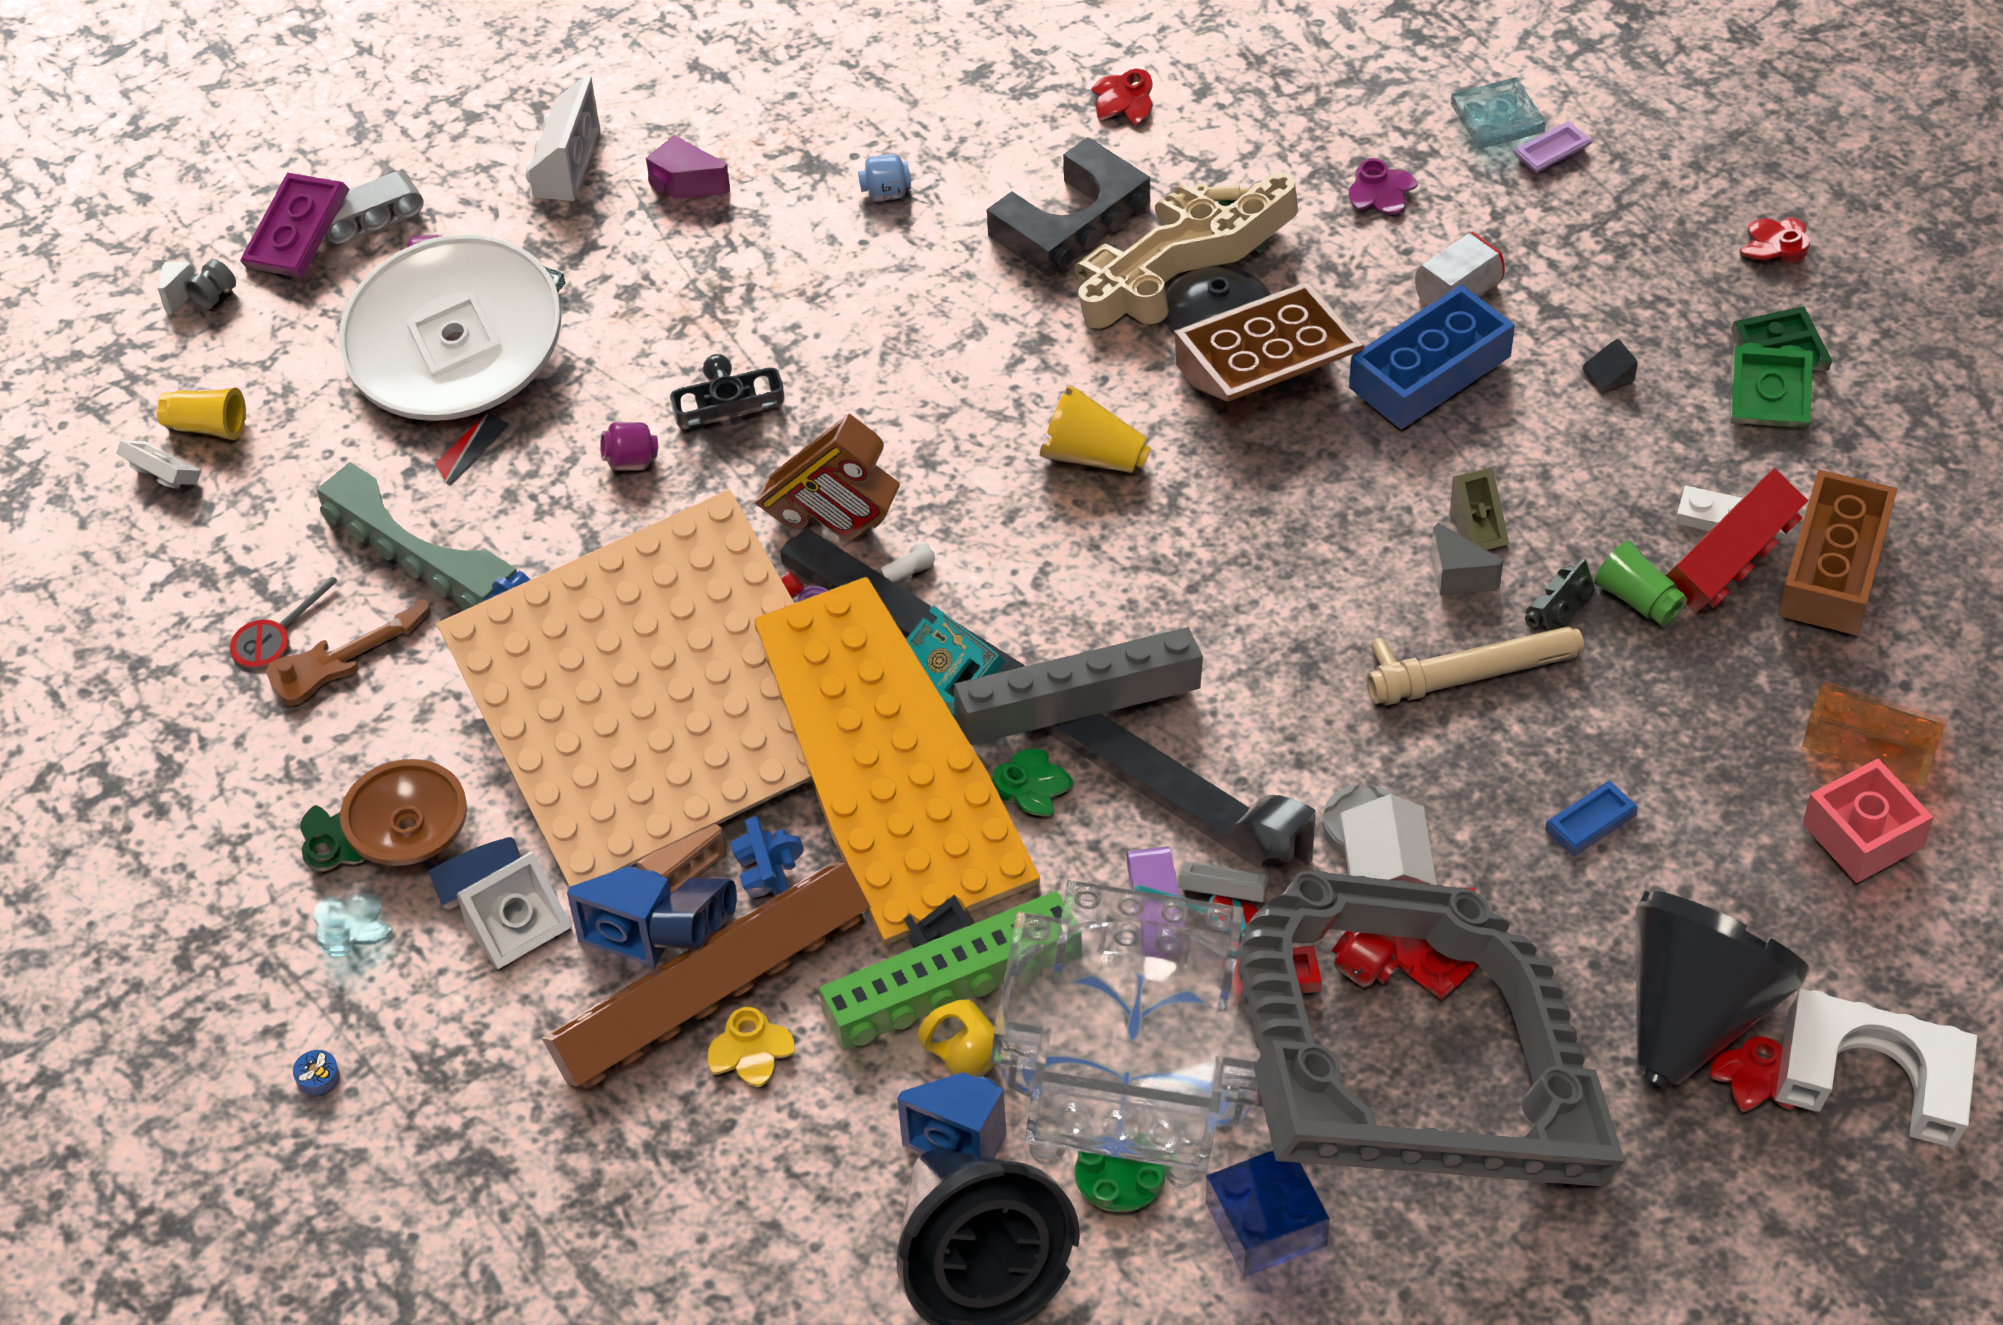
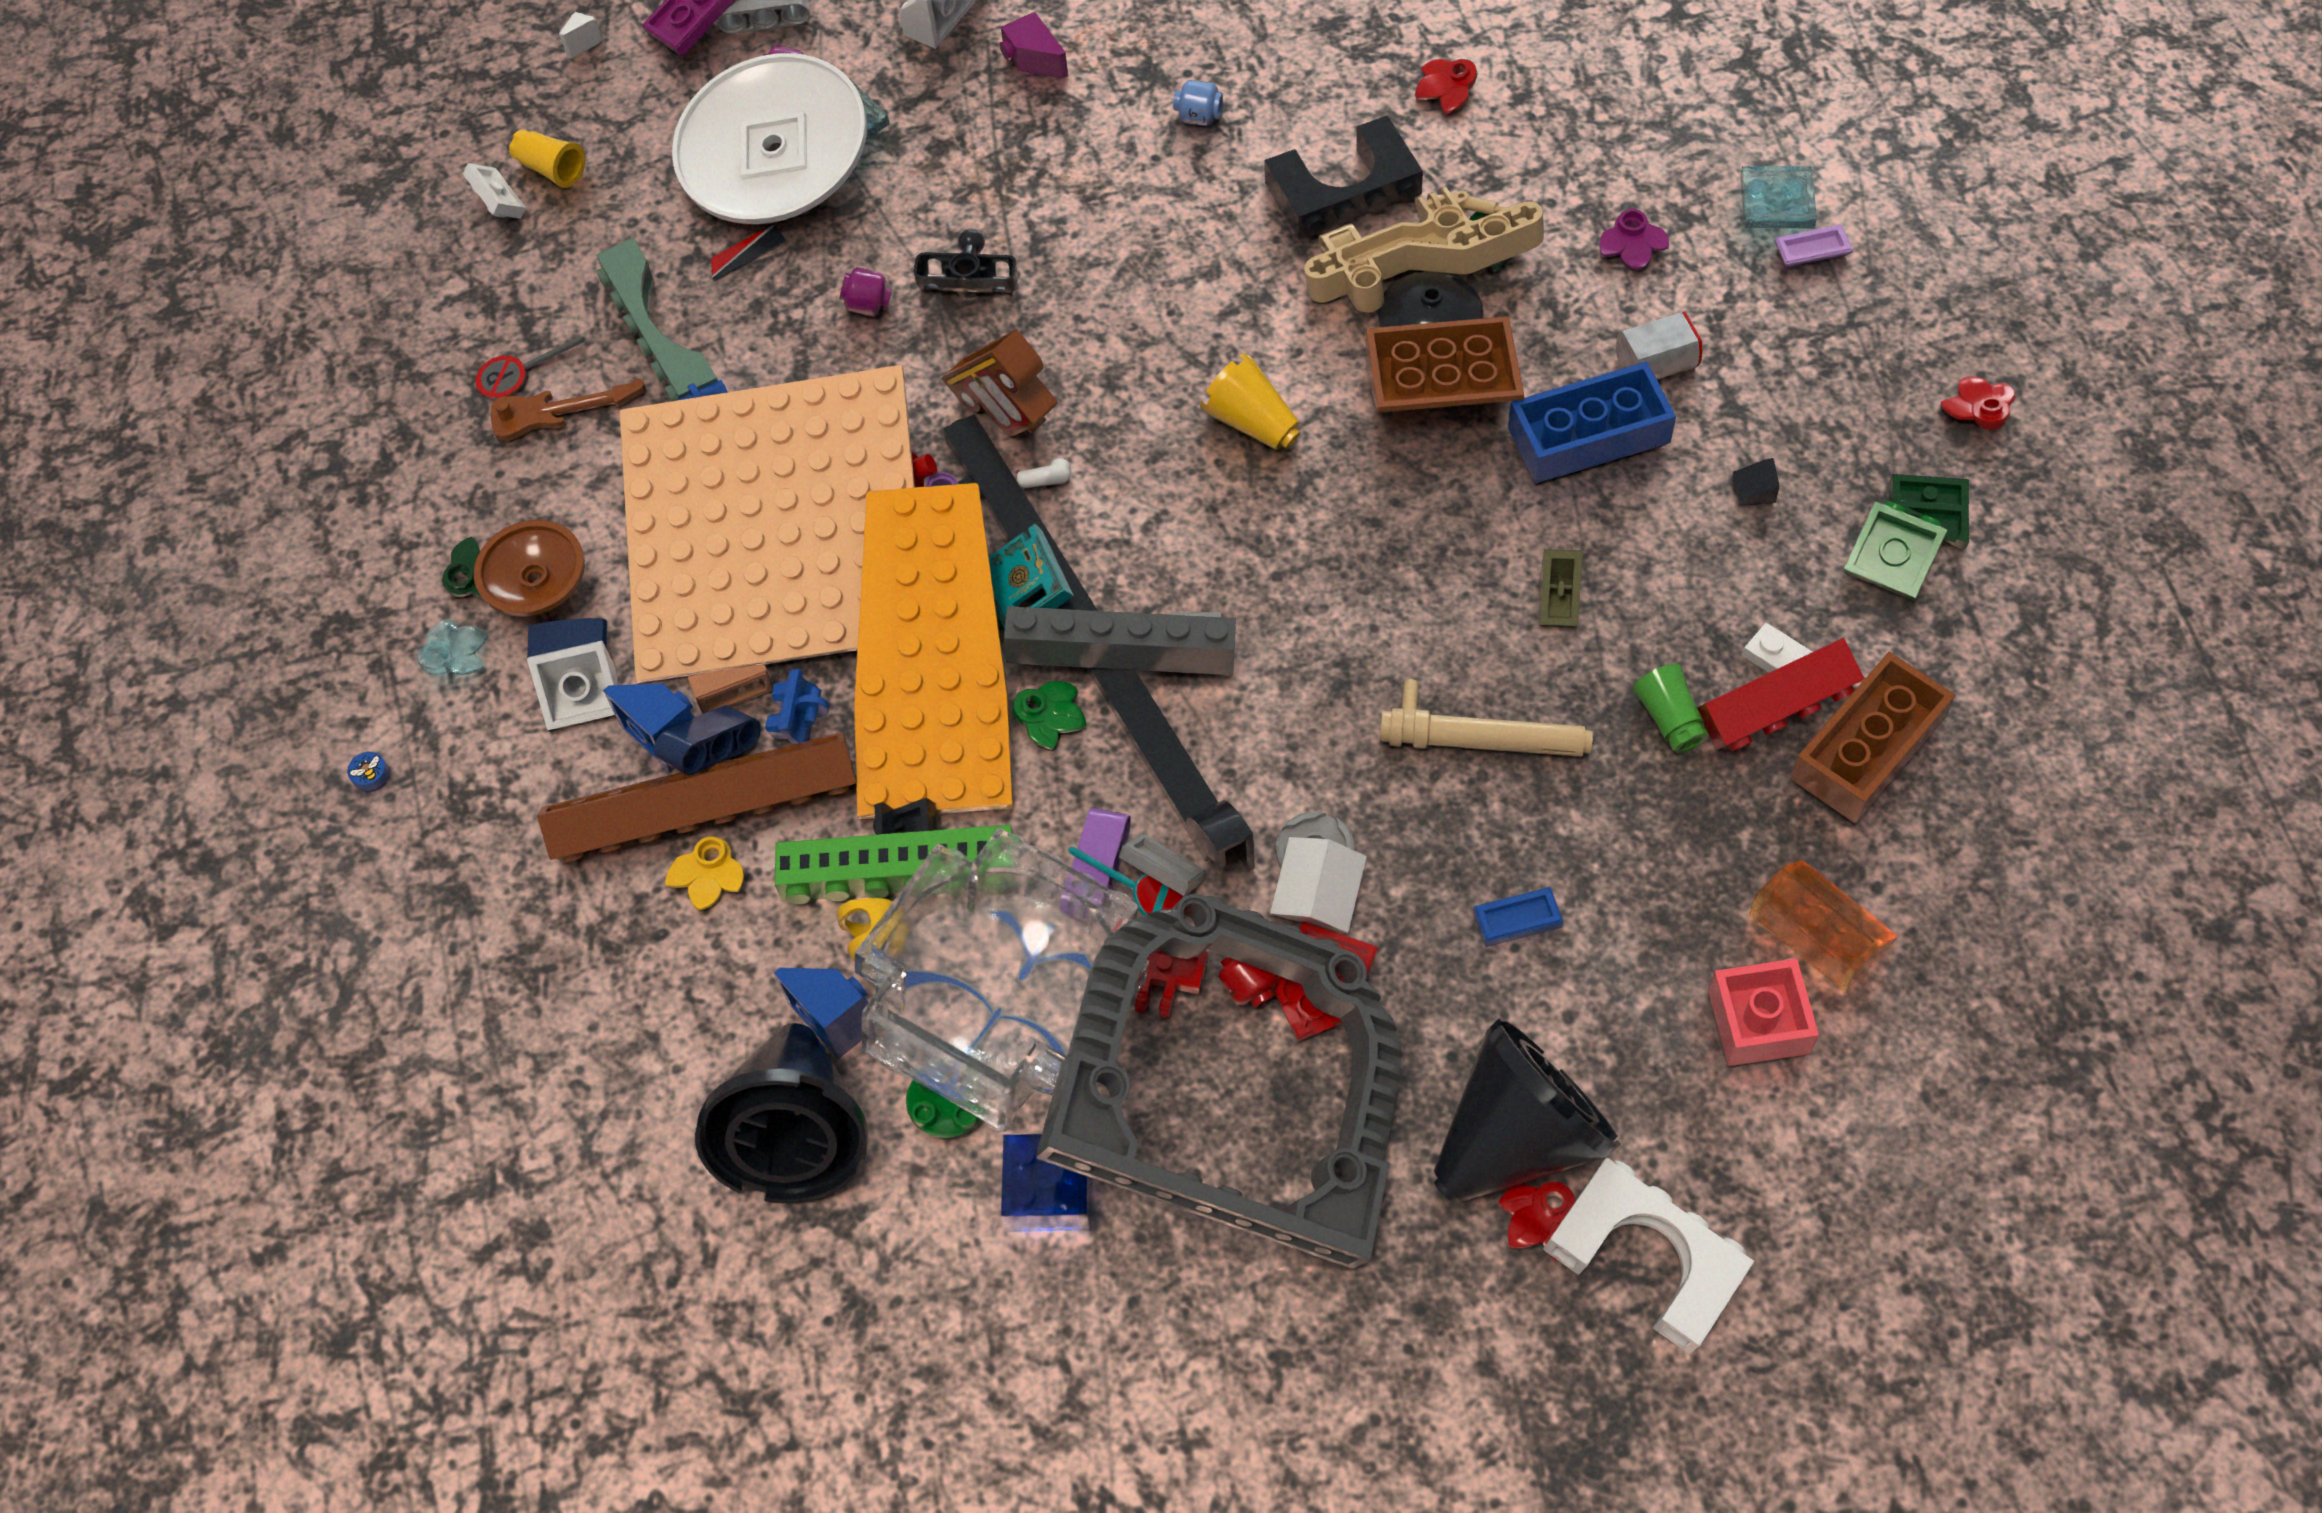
camera: 25 degrees right, 10 degrees up
dark grey wheel [184,258,237,310] -> none
dark grey slope [1431,523,1504,595] -> none
pearl dark grey hinge [1525,558,1595,631] -> none

